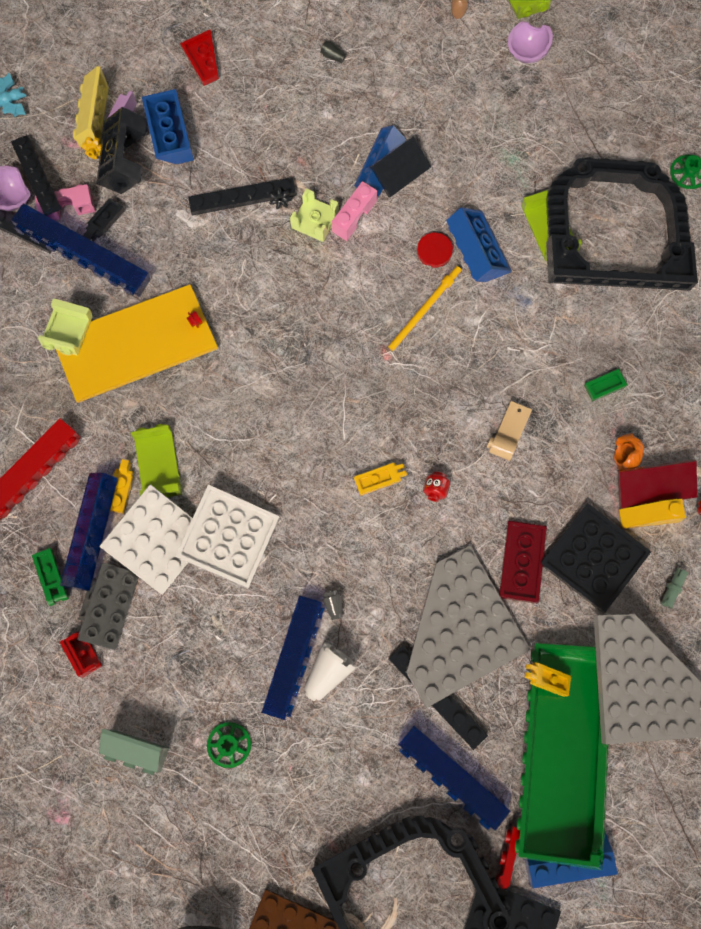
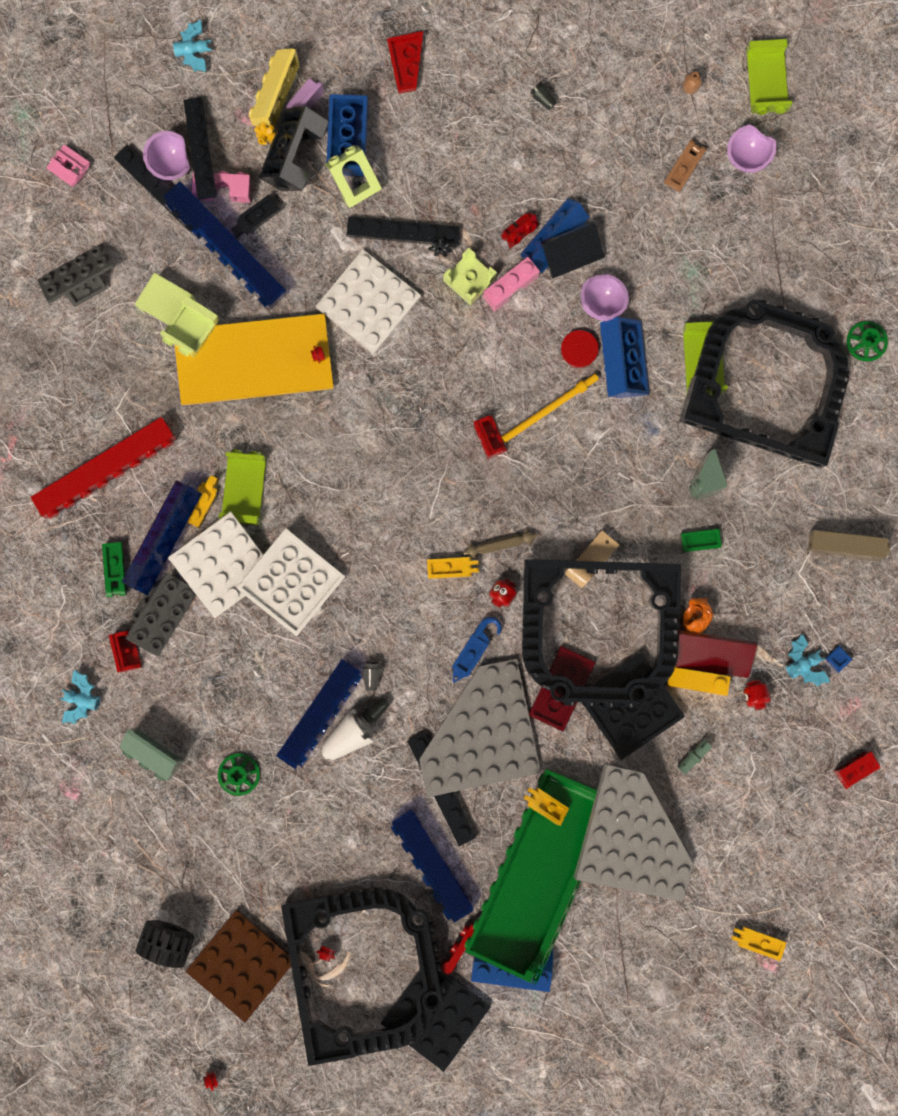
camera: 15 degrees right, 10 degrees up
none -> medium azure animal [60,670,100,724]
none -> yellowish green panel [134,273,196,325]
none -> white plate [315,250,421,354]
none -> red plate [316,946,335,962]
none -> yellowish green panel [325,145,382,208]
none -> pearl dark grey cone [361,697,390,725]
none -> blue plate [452,617,502,683]
none -> dark tan wheel [463,530,538,559]
none -> red hinge [473,415,507,459]
none -> red hinge [500,212,539,249]
none -> black arch [522,559,681,707]
none -> lavender cylinder [580,274,629,321]
none -> medium nougat plate [664,139,707,193]
none -> sand green slope [689,449,727,501]

